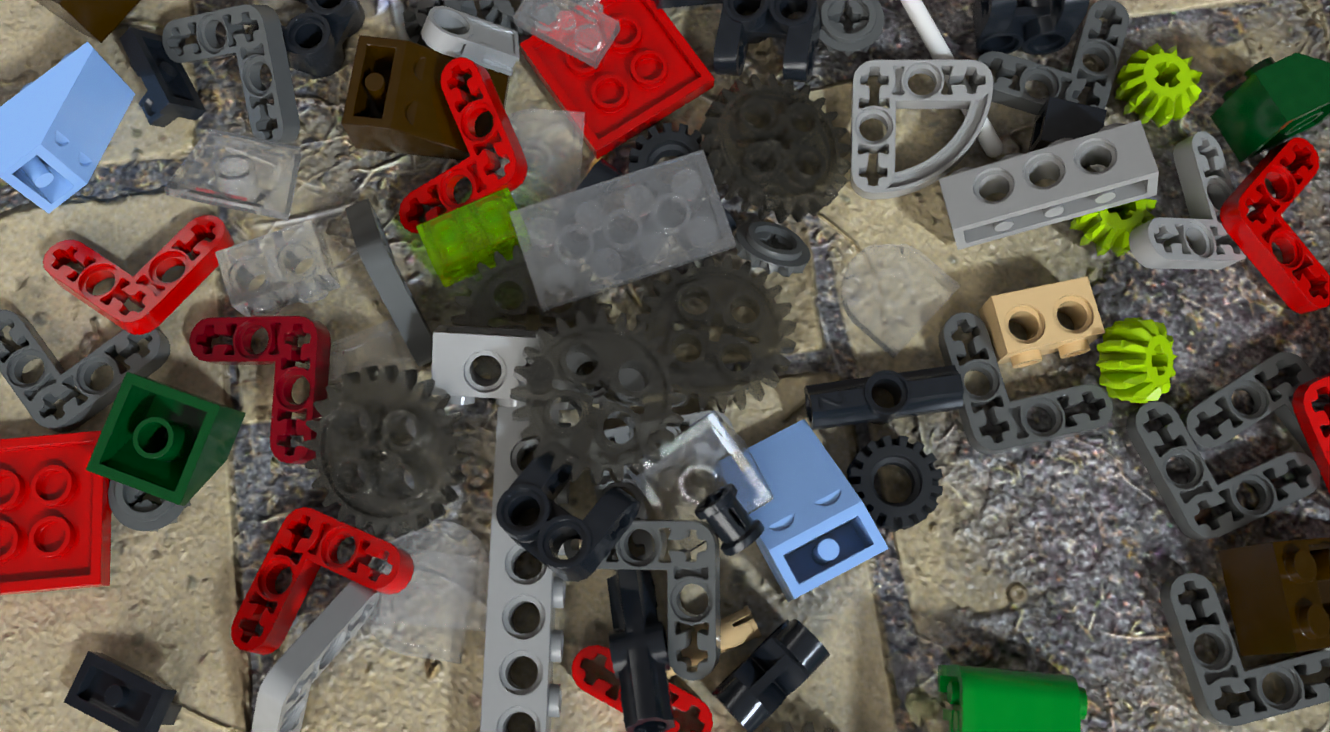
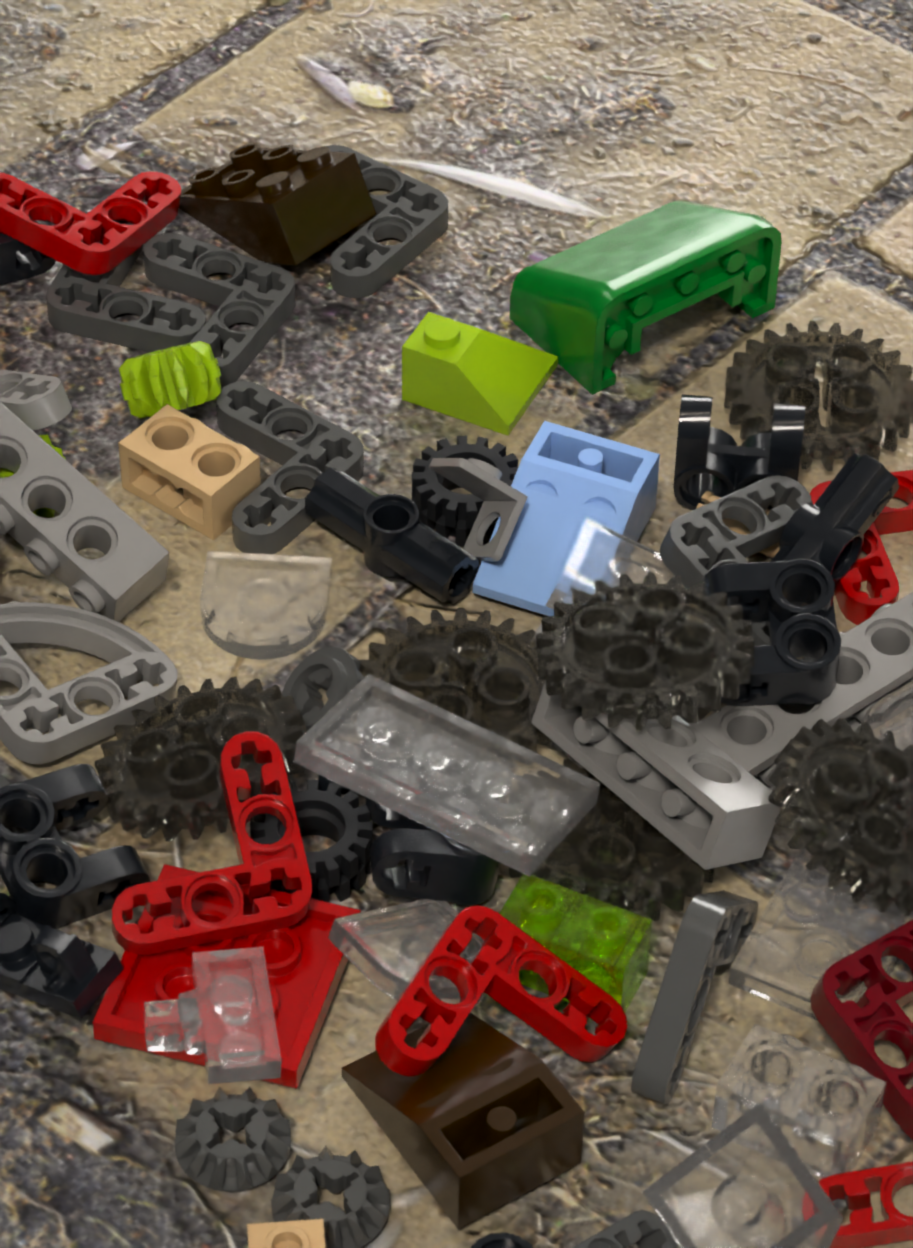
camera: 130 degrees left, 30 degrees down
light grey piece [421,6,520,76] -> none
black bush [694,483,764,556] -> none
none -> red beam [112,731,312,955]
none -> lime slope [402,312,558,436]
none -> light grey bracket [429,458,527,562]

